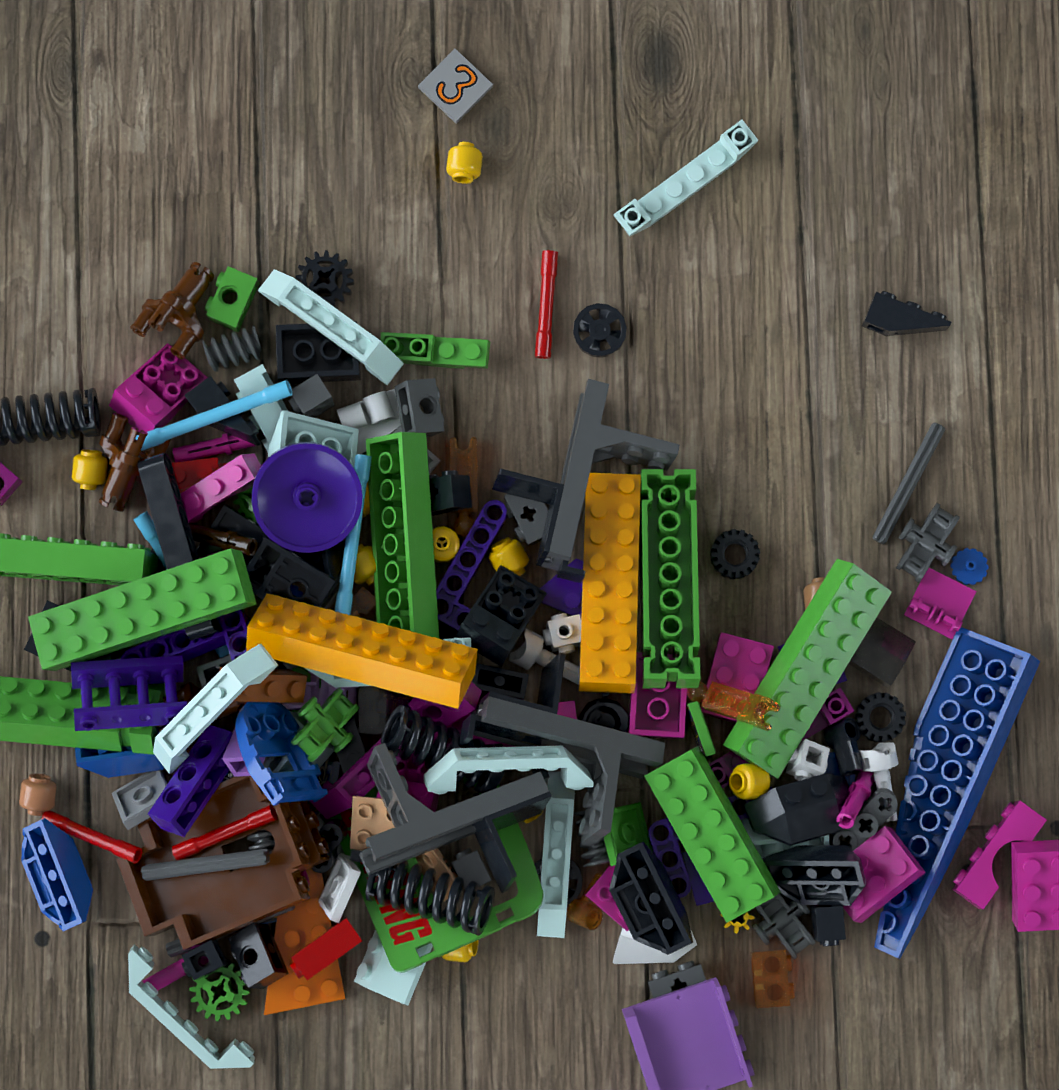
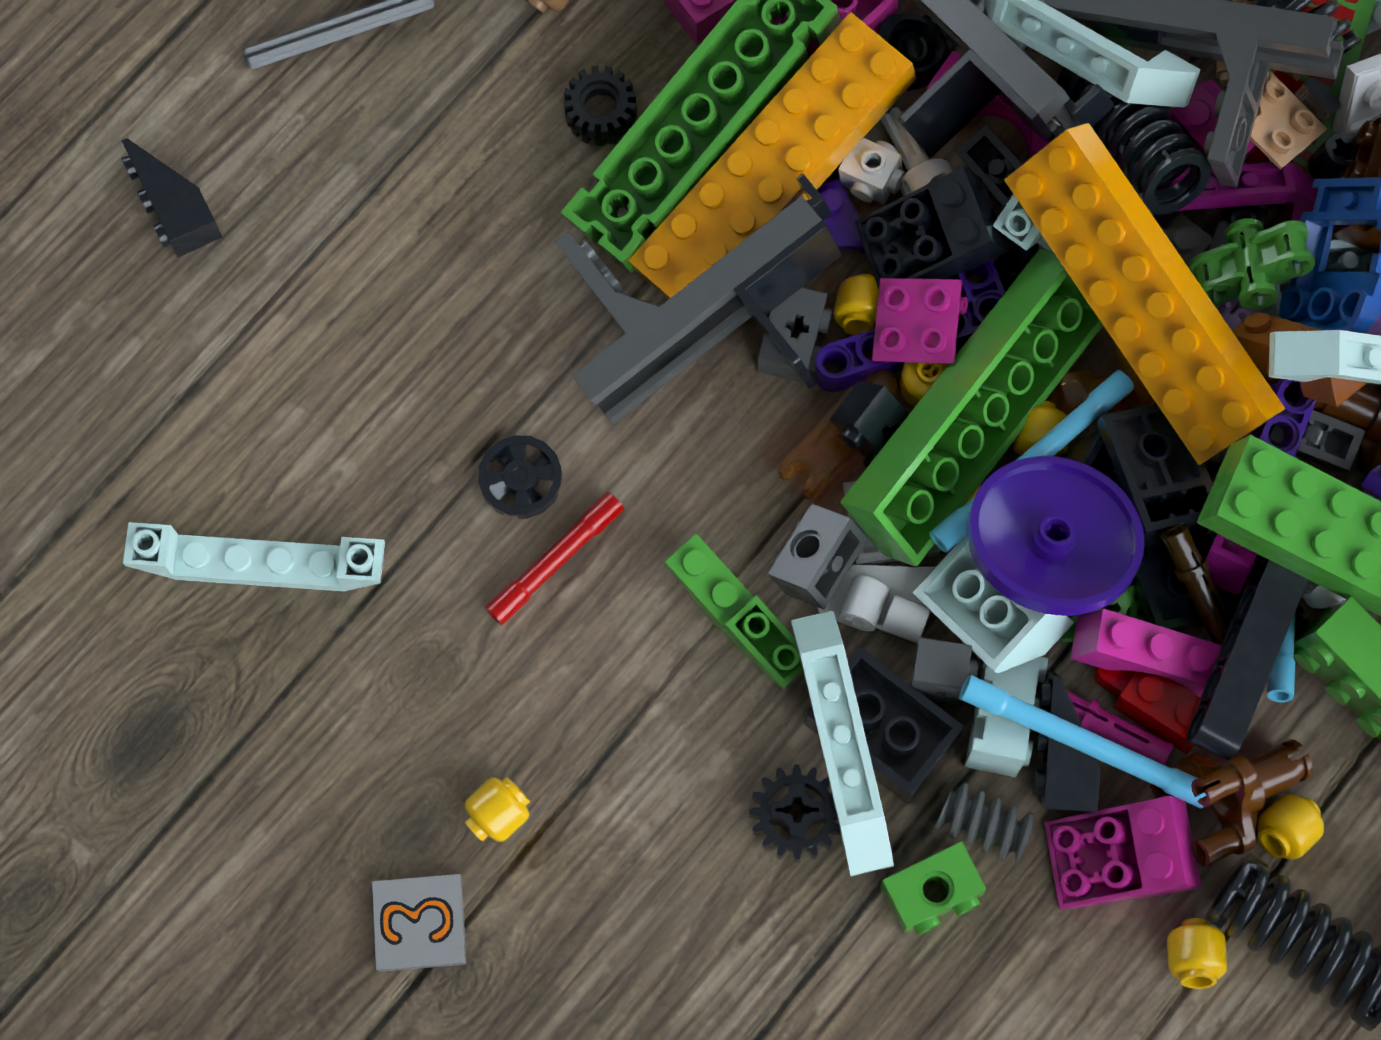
camera: 135 degrees left, 10 degrees down
reddish brown wheel [130,262,214,360] -> none
none -> dark pink hinge [872,278,968,364]
none -> yellow head [1167,918,1227,989]

